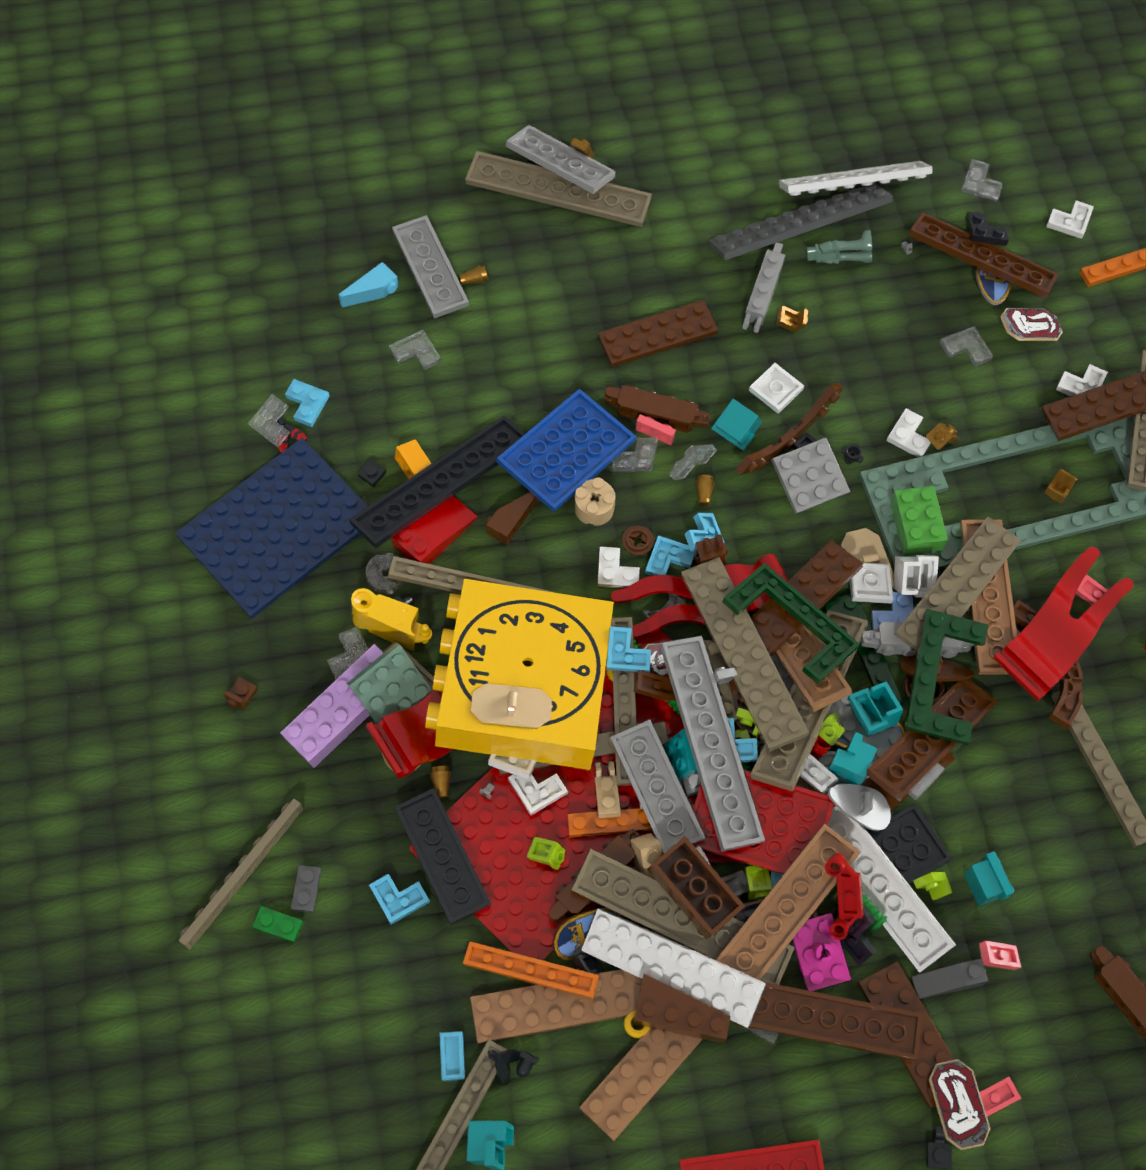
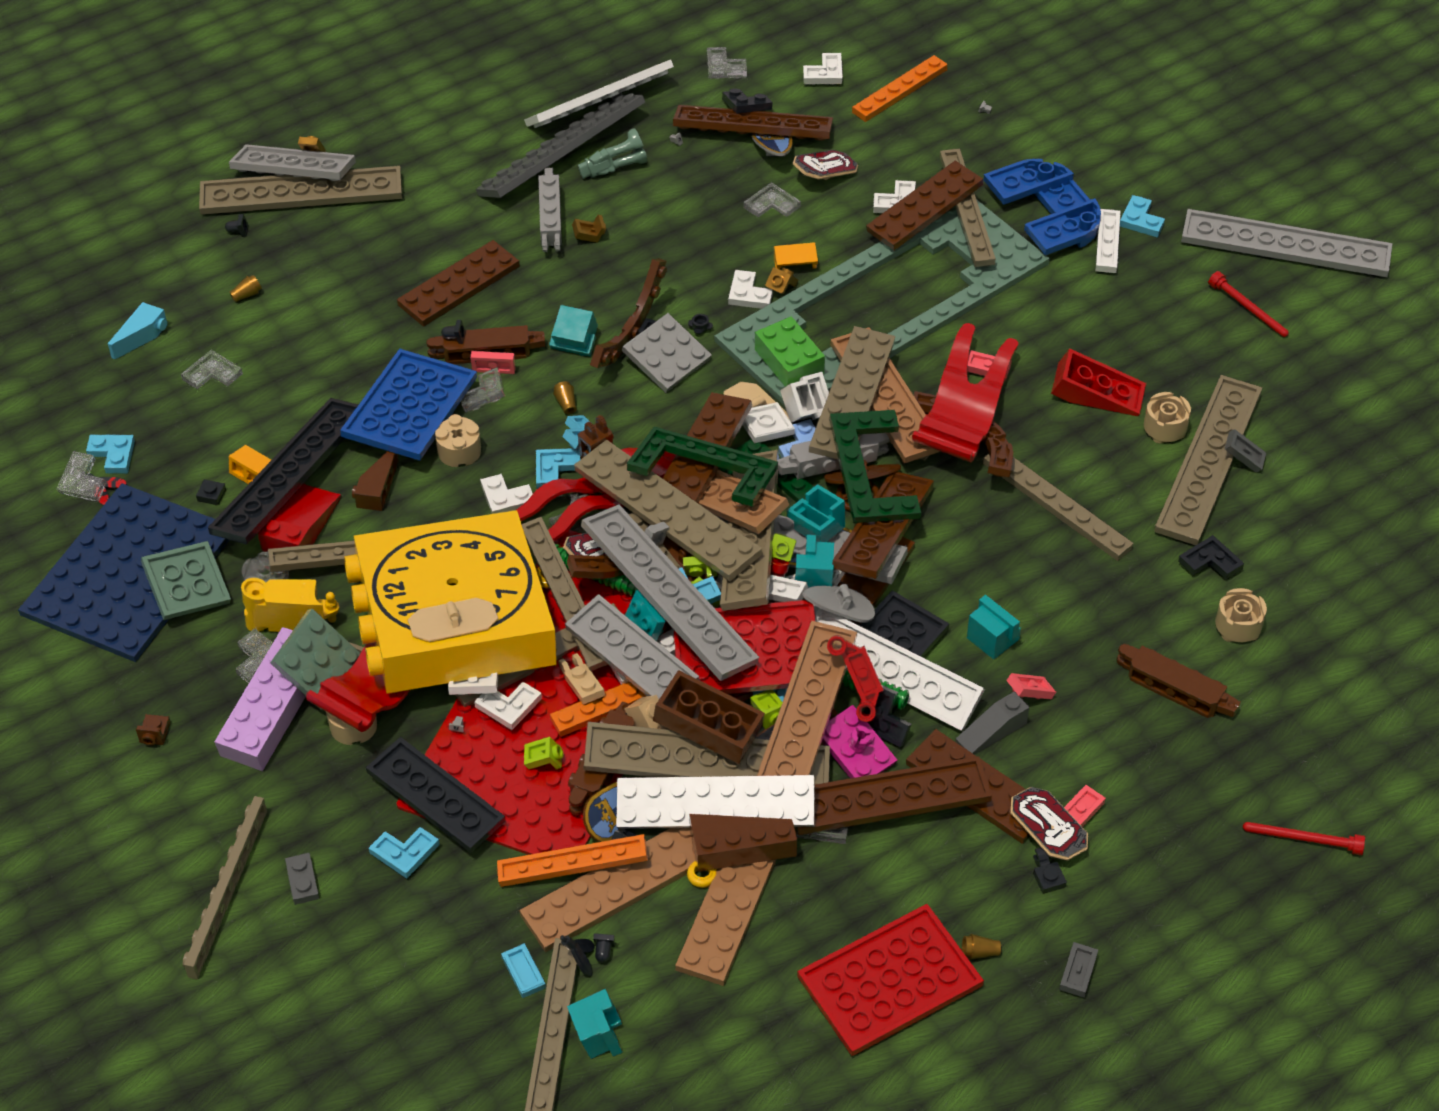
camera: 20 degrees left, 15 degrees down
green plate [252,906,303,943] -> none
light grey plate [392,215,469,318] -> none
pearl gold cone [430,766,451,798] -> none
medium azure plate [607,627,651,673] -> none
reddish brown gear [622,526,654,557] -> none
clear plate [669,445,717,480] -> none
white plate [749,363,804,414] -> none
lime bracket [913,872,952,900] -> none
pearl gold bracket [1044,469,1077,504] -> none
none -> sand green plate [141,541,231,620]
none -> black piece [225,214,249,237]
none -> black piece [441,320,466,344]
none -> light orange hinge [773,243,818,270]

